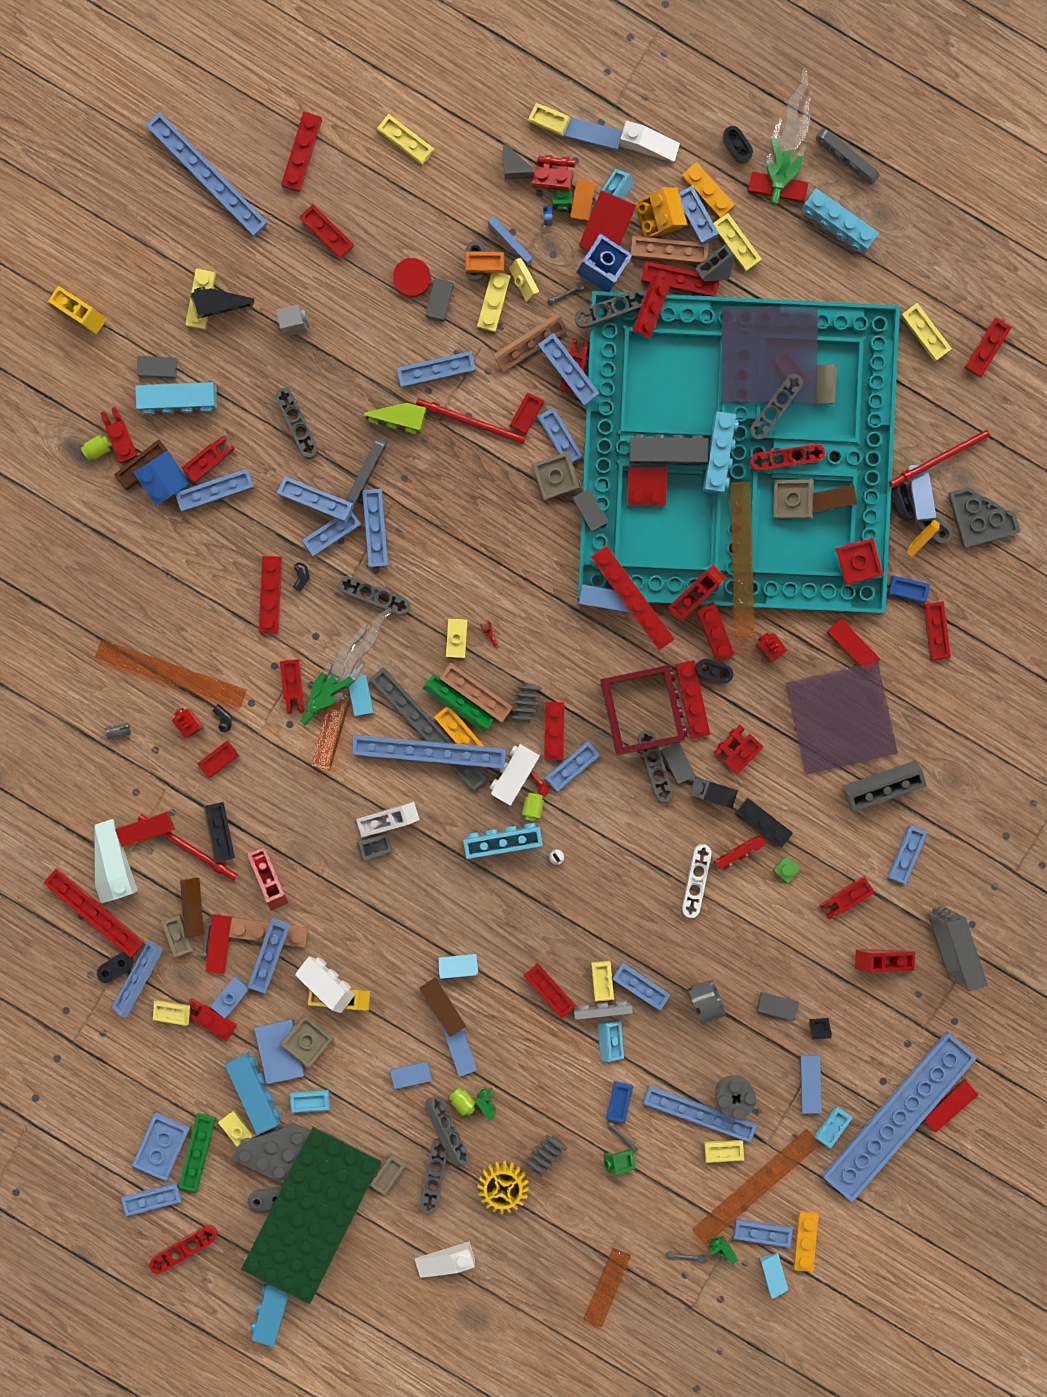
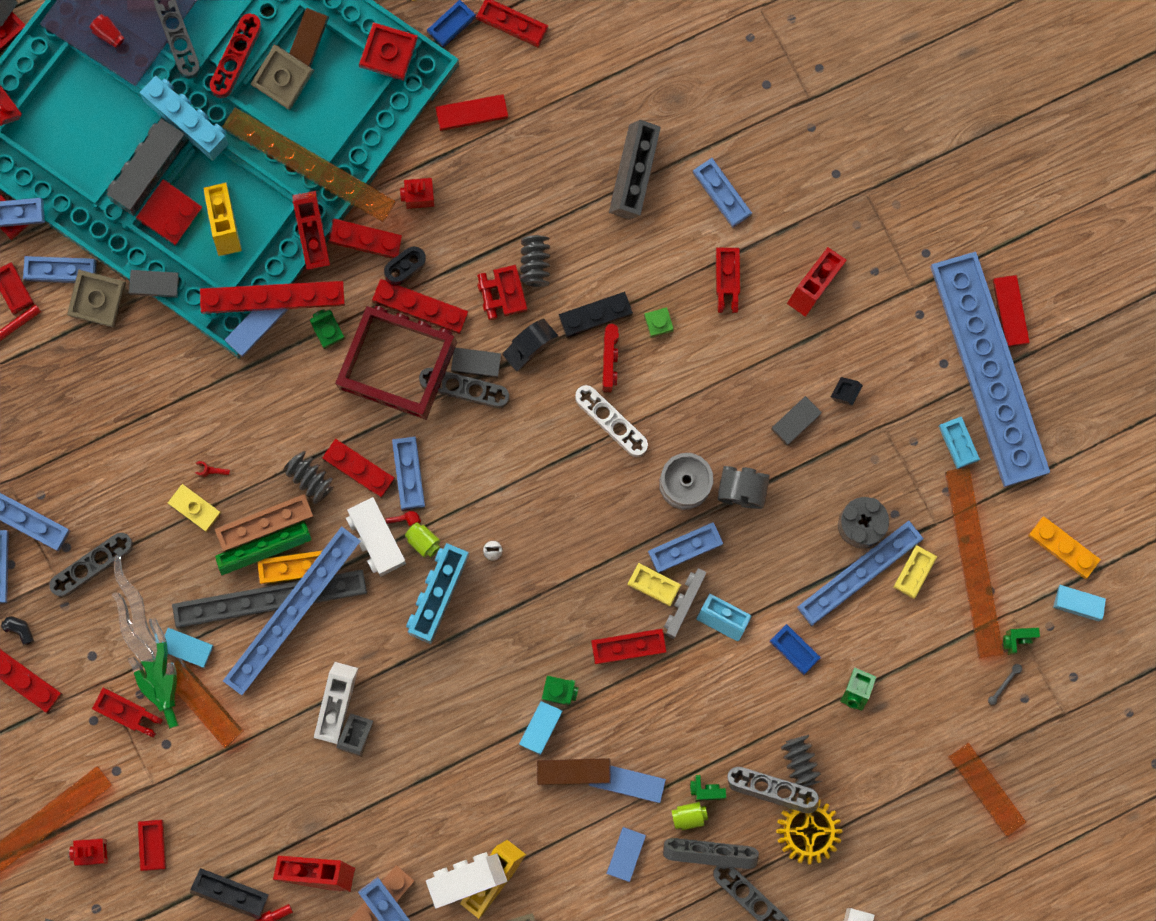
camera: 65 degrees left, 10 degrees down
black arm [212,704,232,733] -> none
dark grey hinge [607,1121,638,1152] -> none
medium blue tile [733,1218,793,1248] -> none
piece [785,662,898,774] -> none
medium blue tile [800,1054,822,1114] -> none
dark grey window [927,906,988,992] -> none
none -> red cone [89,14,125,48]
none -> yellow slope [203,183,242,256]
none -> green bracket [310,309,345,349]
none -> dark grey piece [520,235,550,287]
none -> green bracket [541,675,579,706]
none -> light grey wheel [659,453,713,510]
none -> dark grey beam [727,767,819,813]

